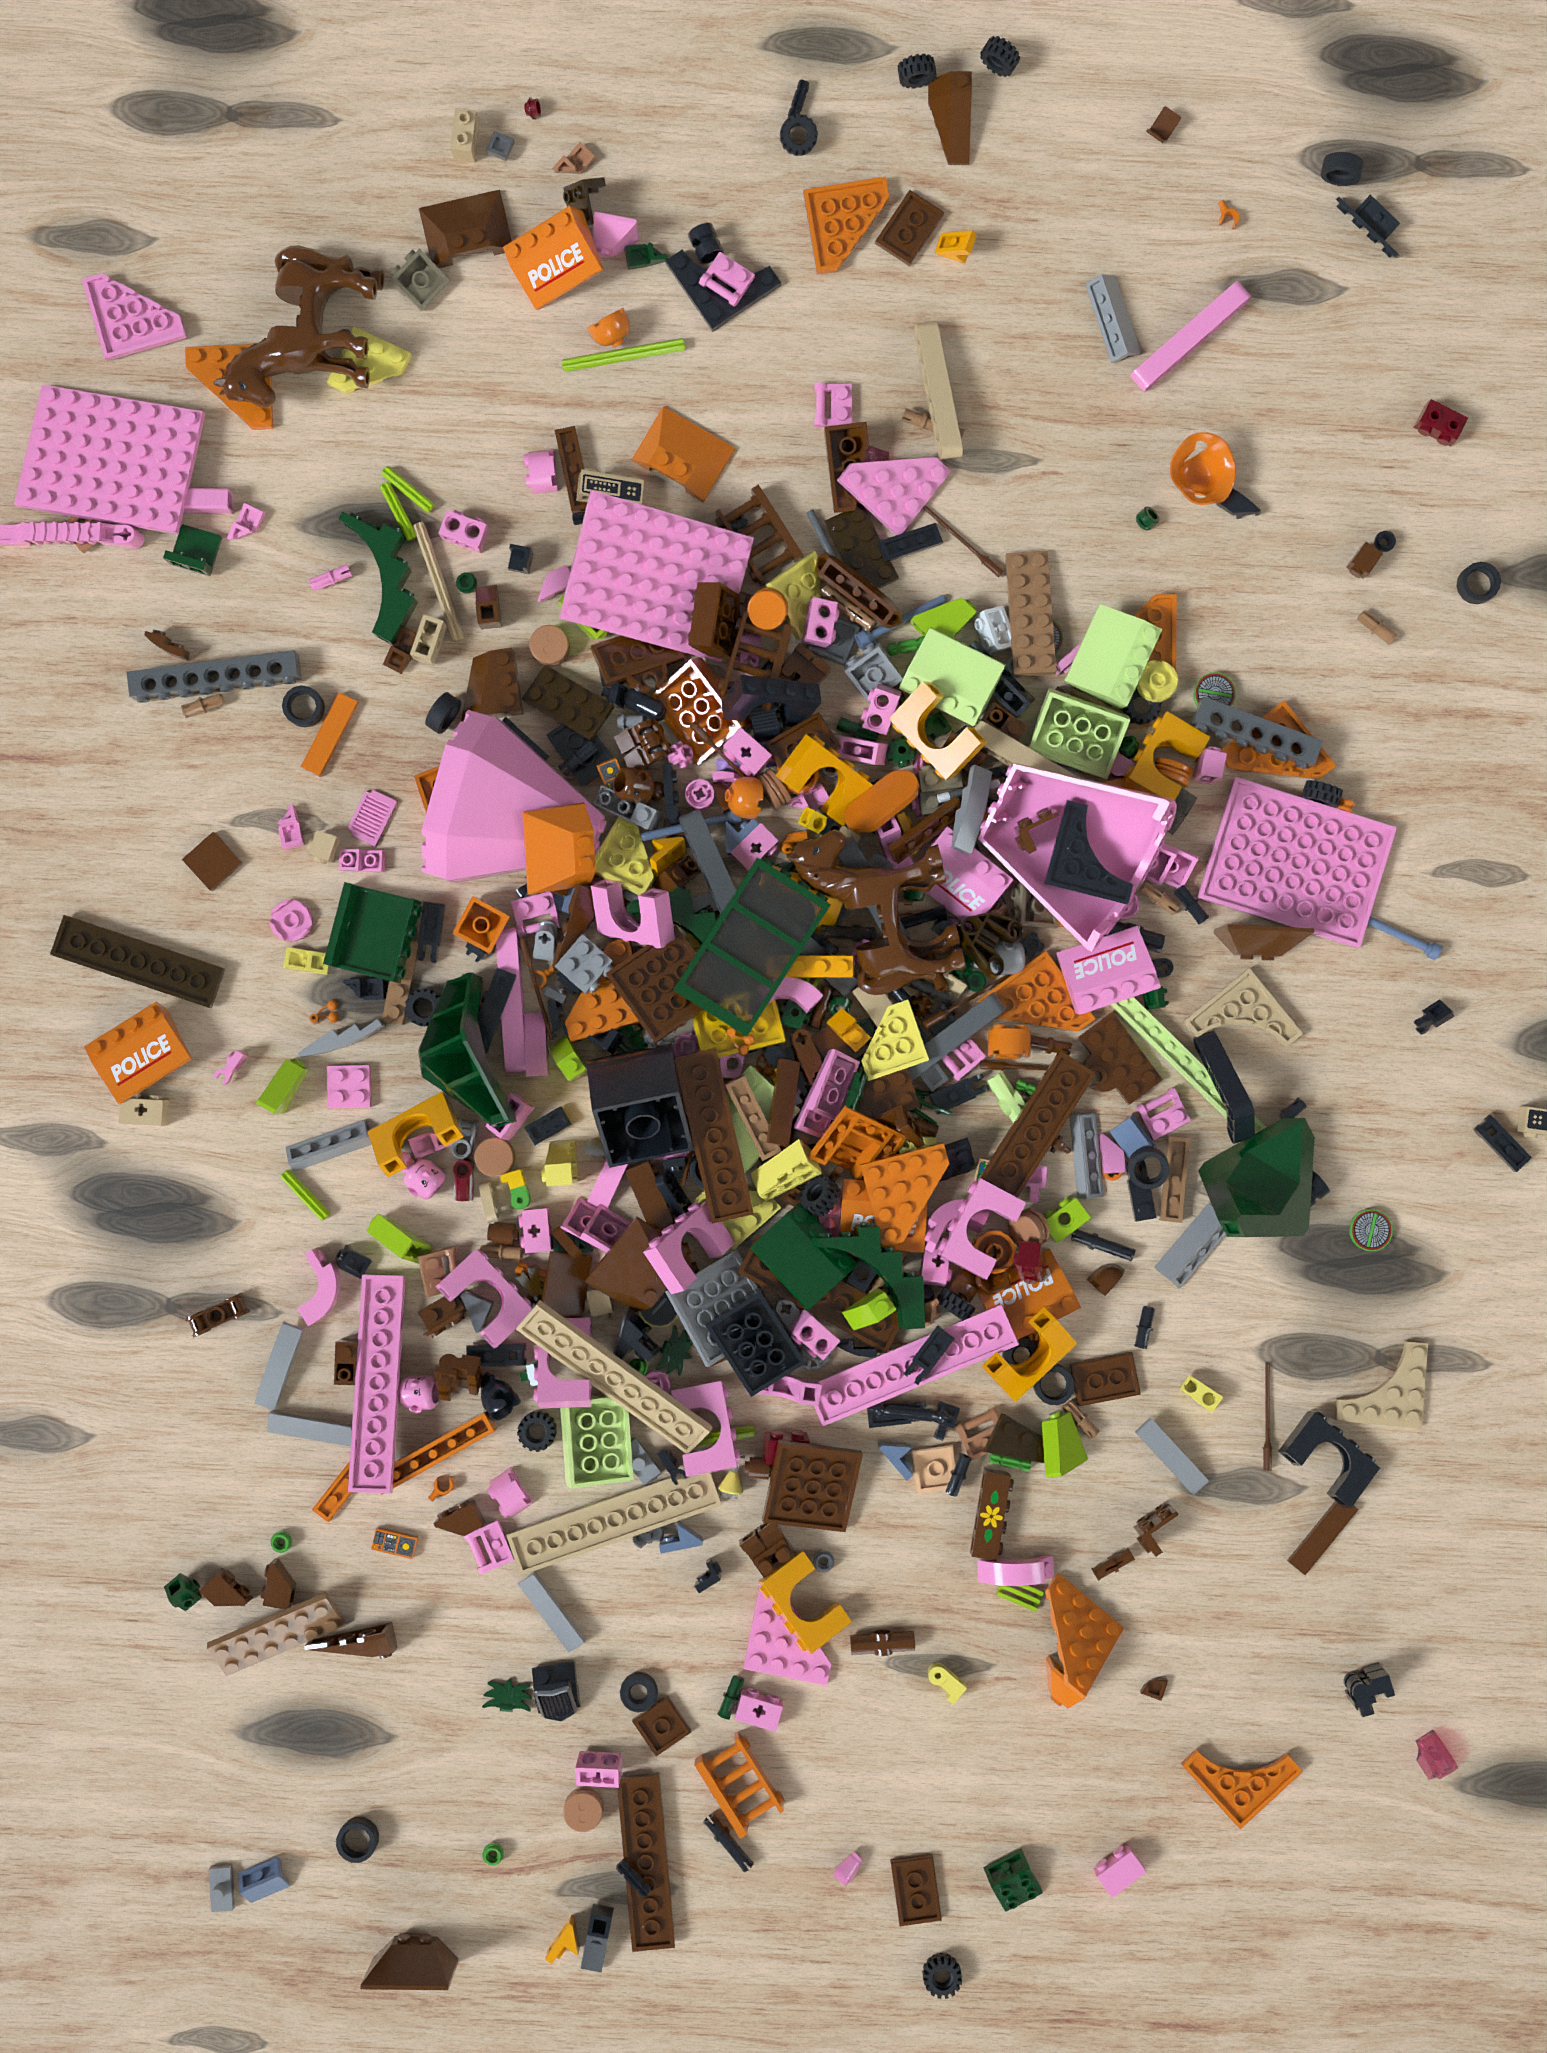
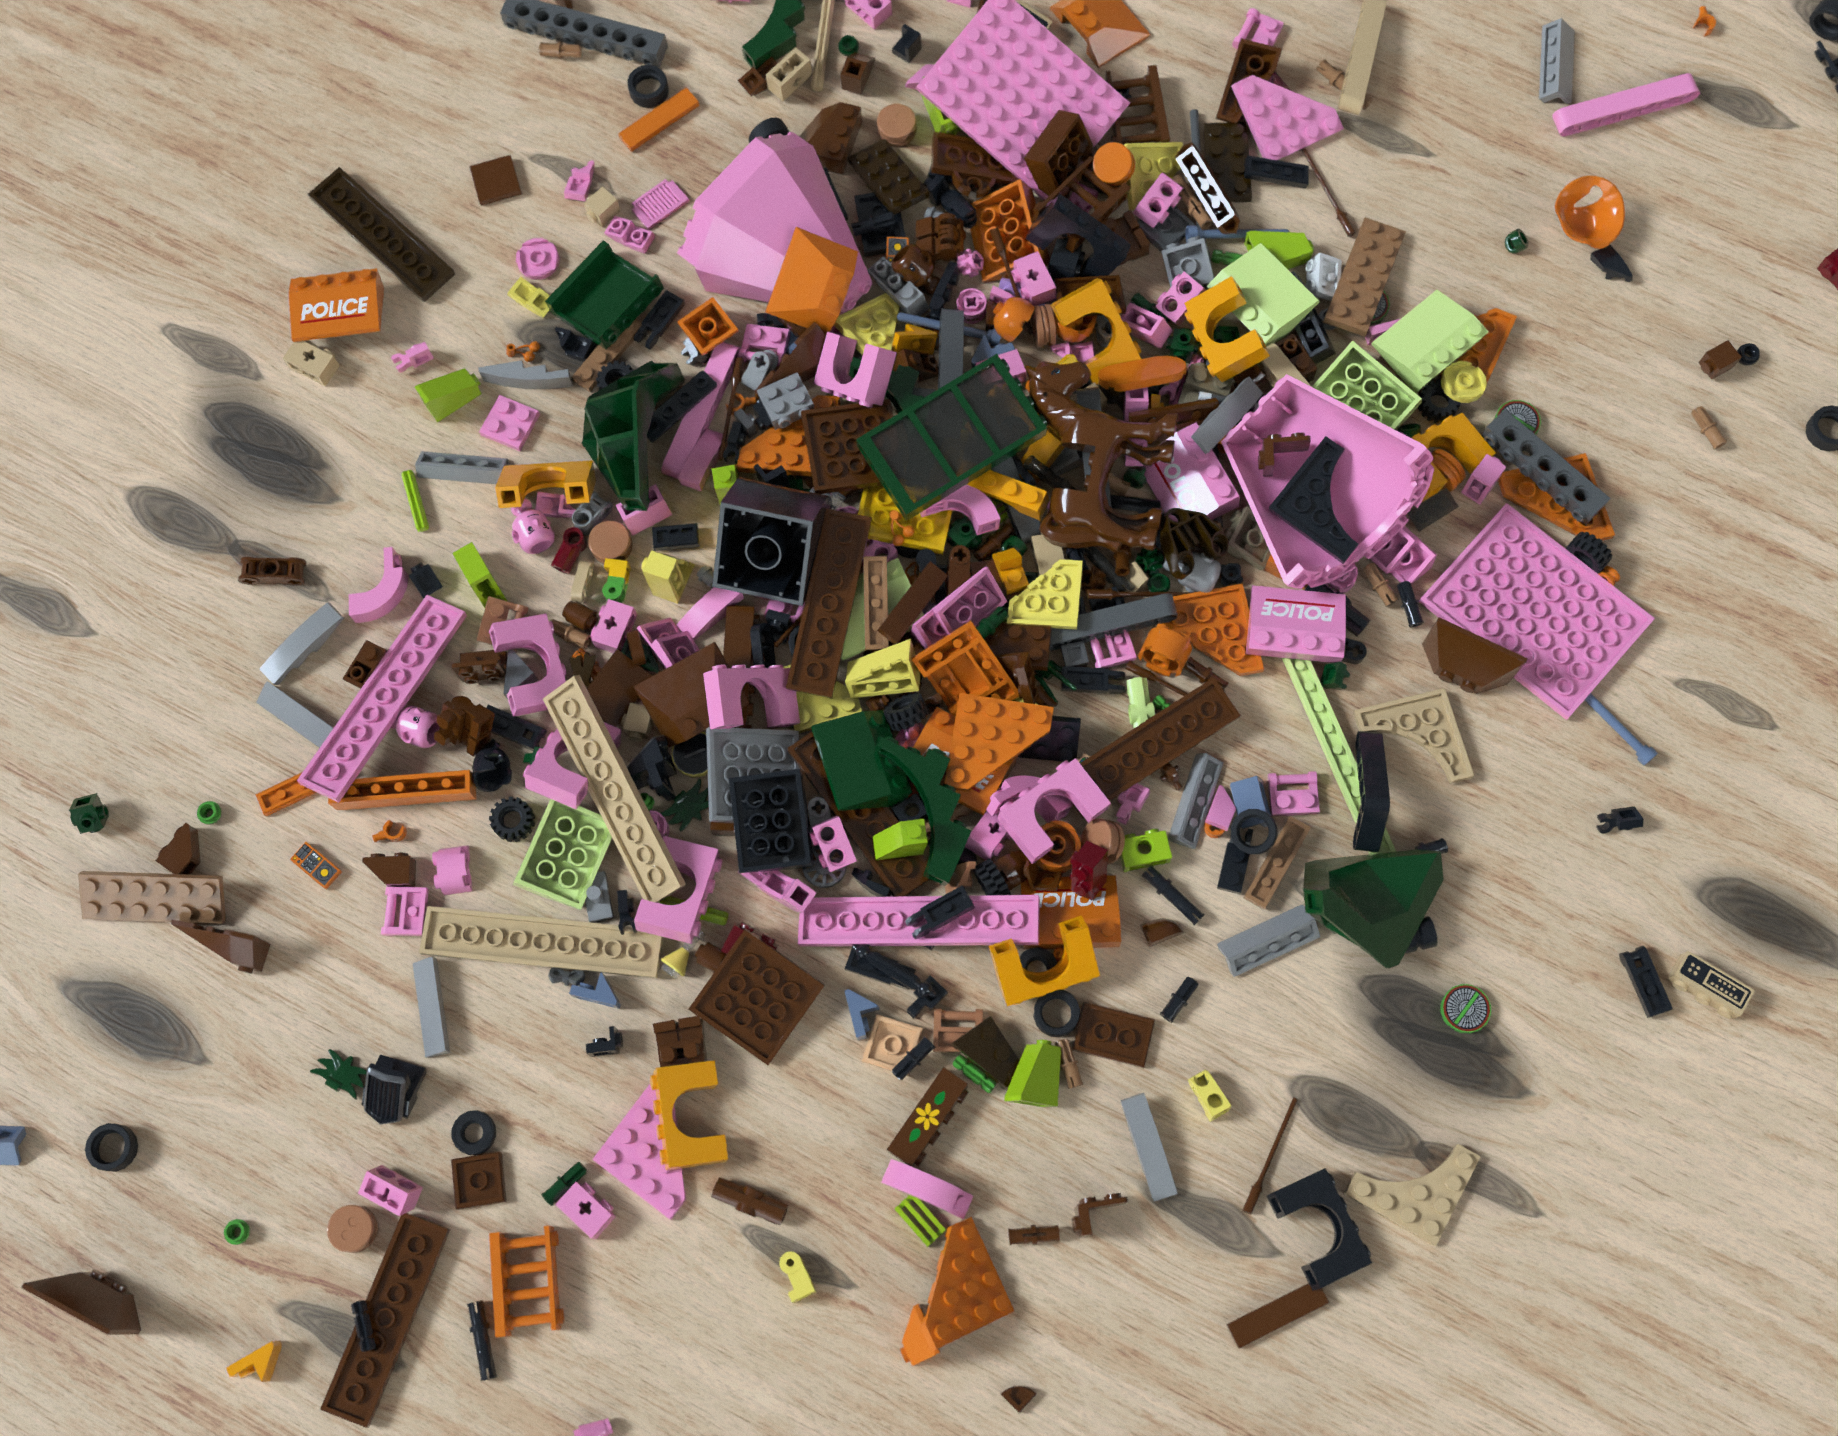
camera: 30 degrees right, 15 degrees down
reddish brown slope [199,1568,253,1606] -> none
black slope [580,1904,614,1973] -> none
flat silver plate [813,1550,834,1572] -> none
reddish brown plate [1078,1012,1163,1105] -> none

